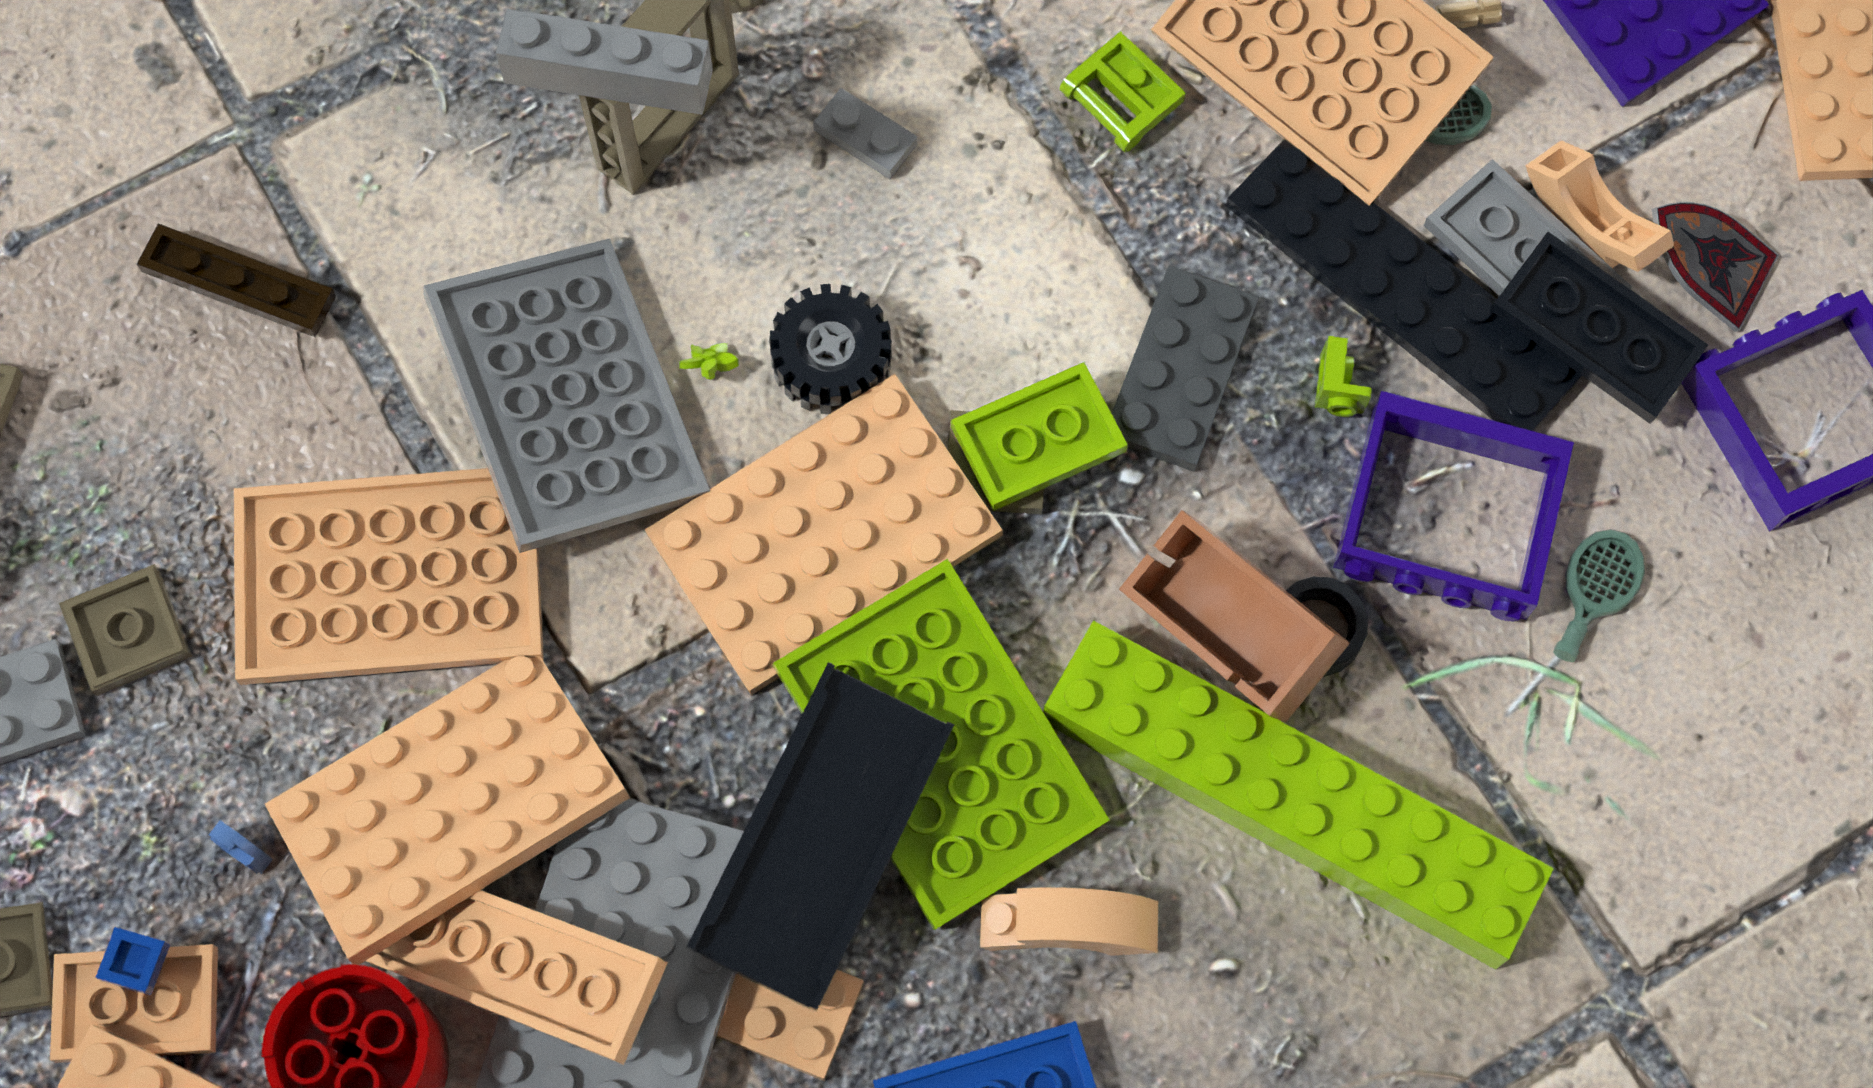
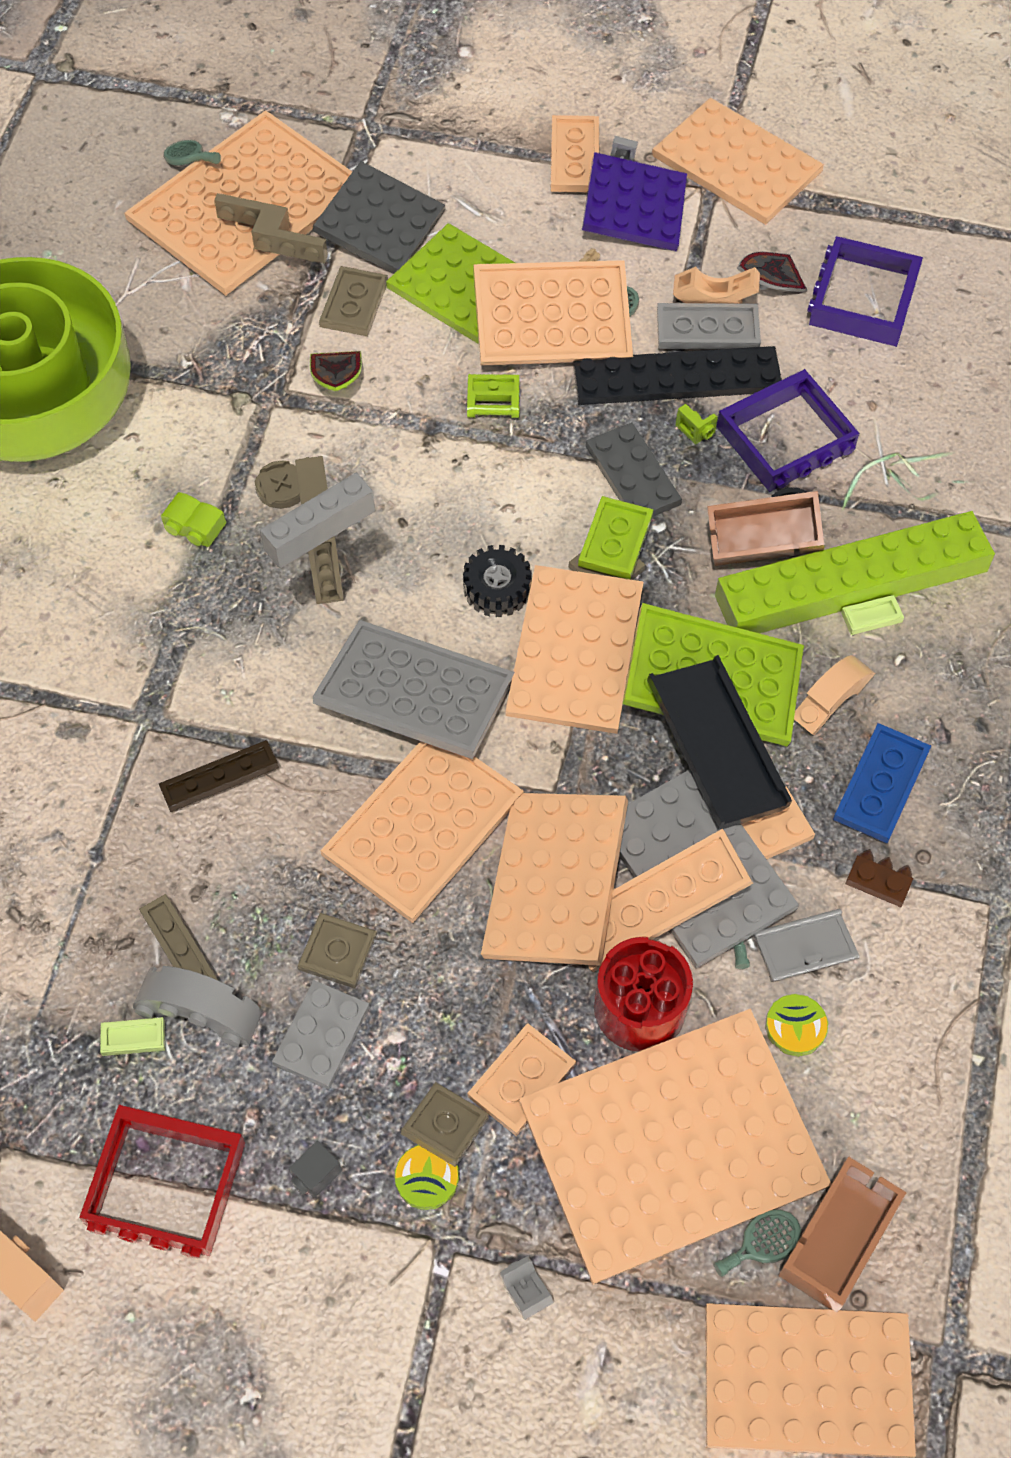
camera: 45 degrees left, 10 degrees down
blue plate [95,927,170,996] -> none
medium blue tile [209,820,273,874] -> none
lime plant [679,343,739,380] -> none
light grey plate [813,88,917,179] -> none
black plate [1489,232,1708,424] -> none
sand green piece [1553,529,1645,662] -> none
none -> yellowish green tile [841,595,904,635]

